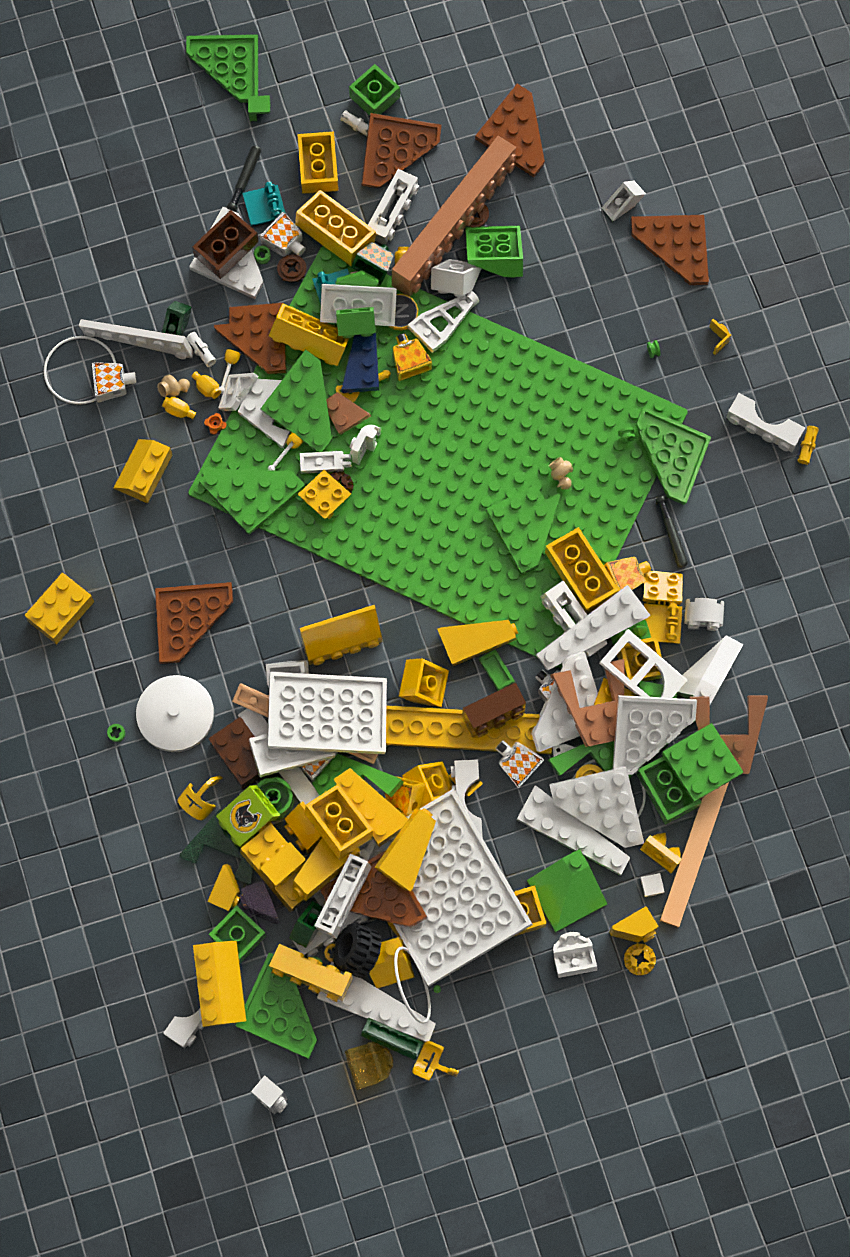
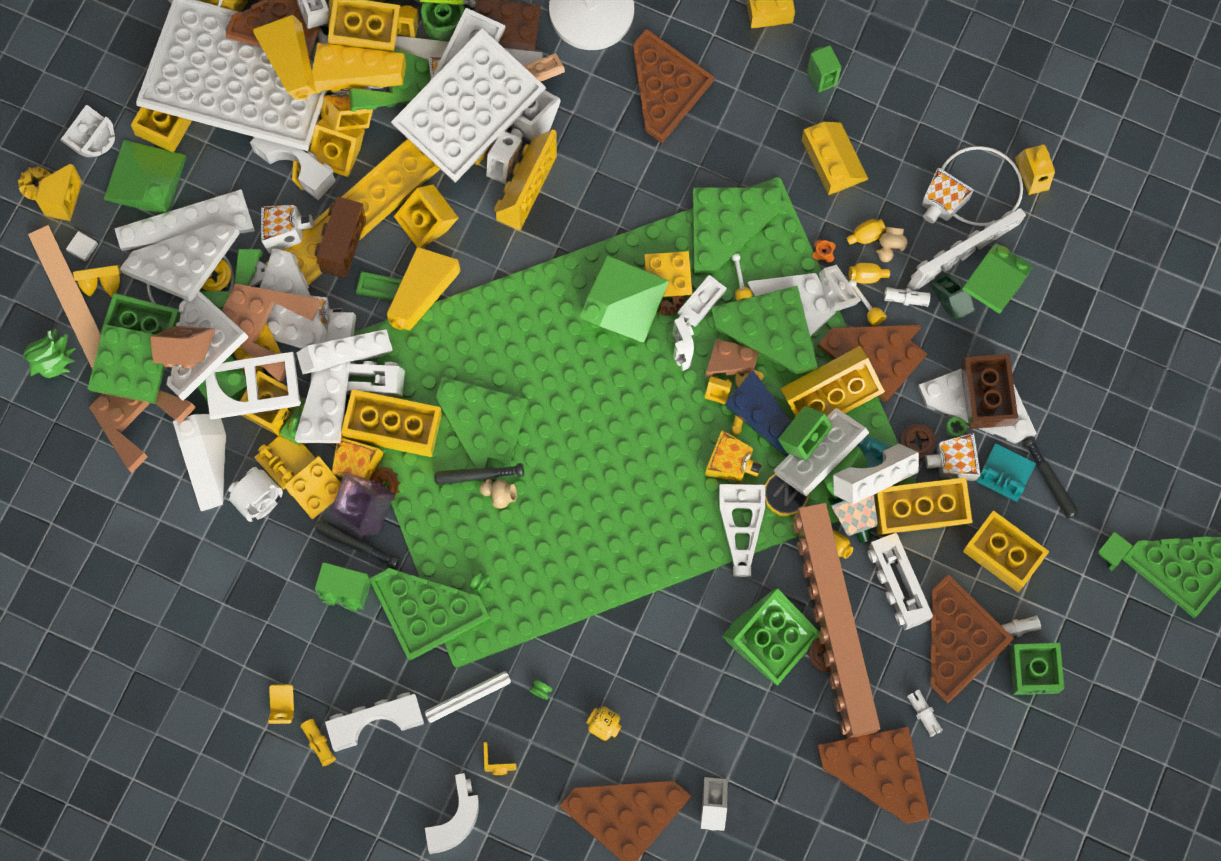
camera: 130 degrees right, 0 degrees up
white slope [431,259,481,297] -> none
none -> bright green hair [23,329,76,378]
none -> nougat slope [150,326,215,368]
none -> yellow bracket [268,684,294,724]
none -> white arch [296,329,393,374]
none -> bright green brick [315,563,371,611]
none -> clear purple slope [330,473,394,535]
none -> reddish brown gear [369,467,401,503]
none -> white axle [425,671,511,722]
none -> white arch [425,773,479,854]
none -> pearl dark grey piece [434,463,524,485]
none -> white torso [486,129,523,184]
none -> bright green slope [579,255,669,343]
none -> yellow head [586,706,622,741]
none -> yellow tile [705,376,732,404]
none -> bright green brick [807,45,842,93]
none -> white arch [833,444,919,504]
none -> white pin [907,689,943,737]
none -> bright green slope [962,243,1033,314]
none -> yellow torso [1015,145,1055,195]

